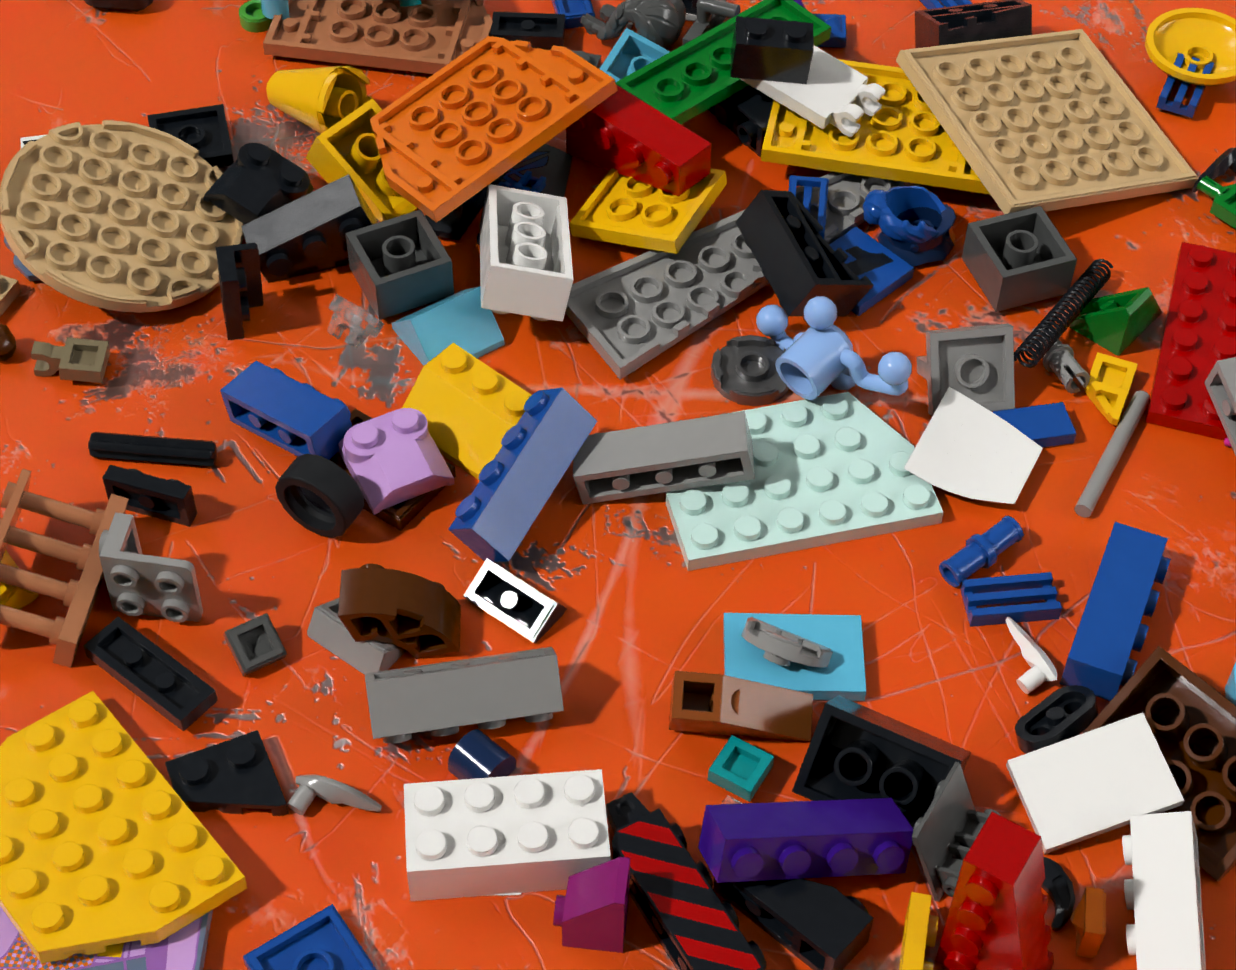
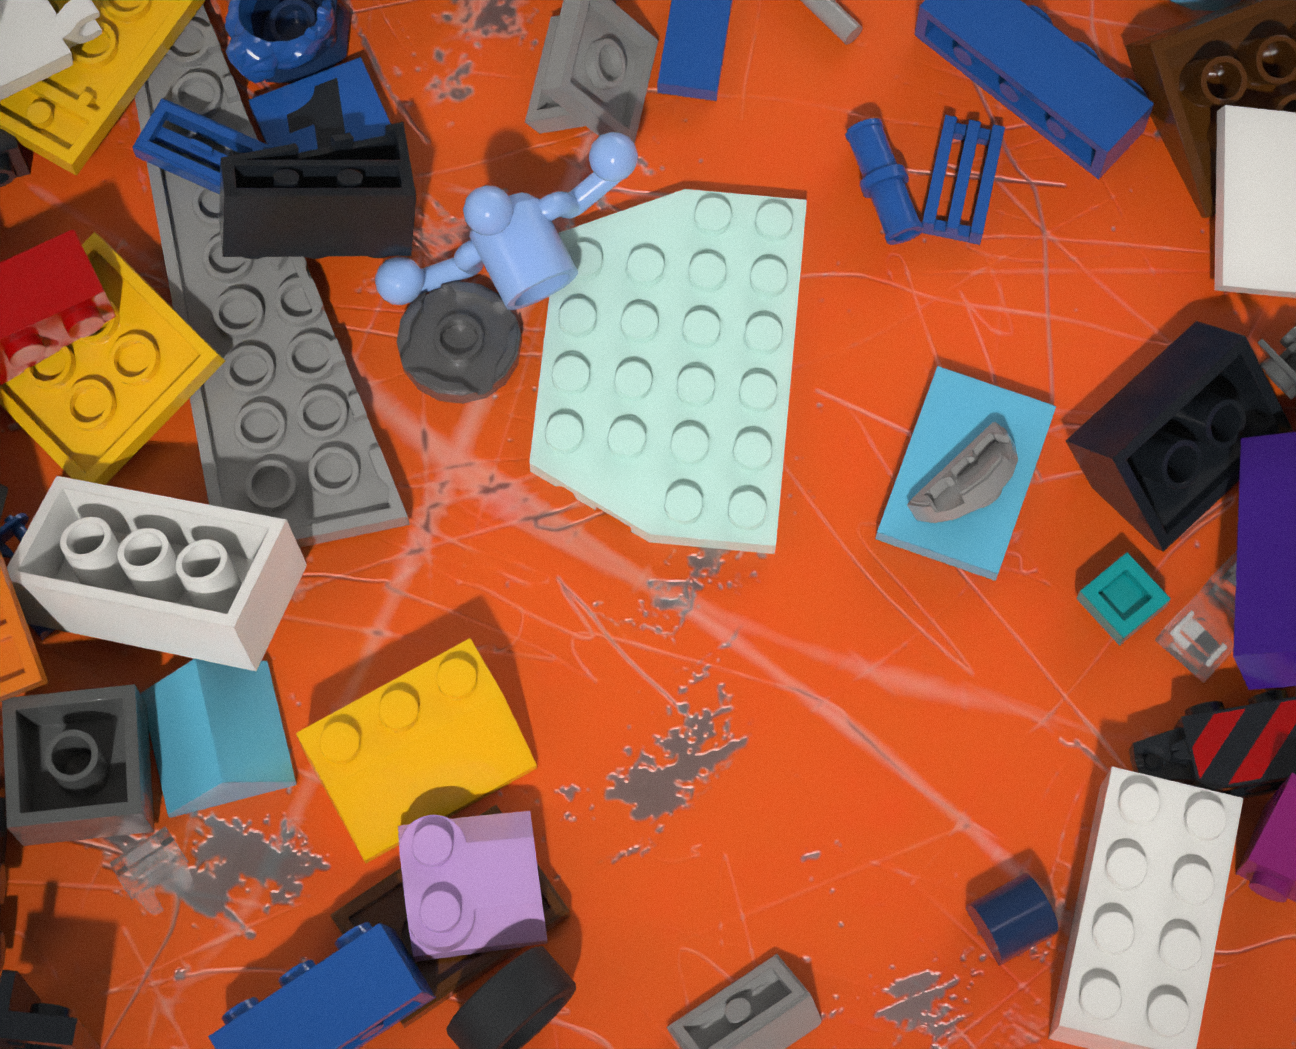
camera: 70 degrees left, 20 degrees up
reddish brown brick [338,564,461,659] -> none
light grey brick [365,647,564,743] -> none
brick [448,388,597,562] -> none
slope [463,558,567,643] -> none
light grey brick [573,411,755,505] -> none
dark orange slope [669,671,813,742] -> none
white sticker [904,387,1043,504] -> none
white bar [1005,617,1057,694] -> none
black plate [1015,685,1098,753] -> none

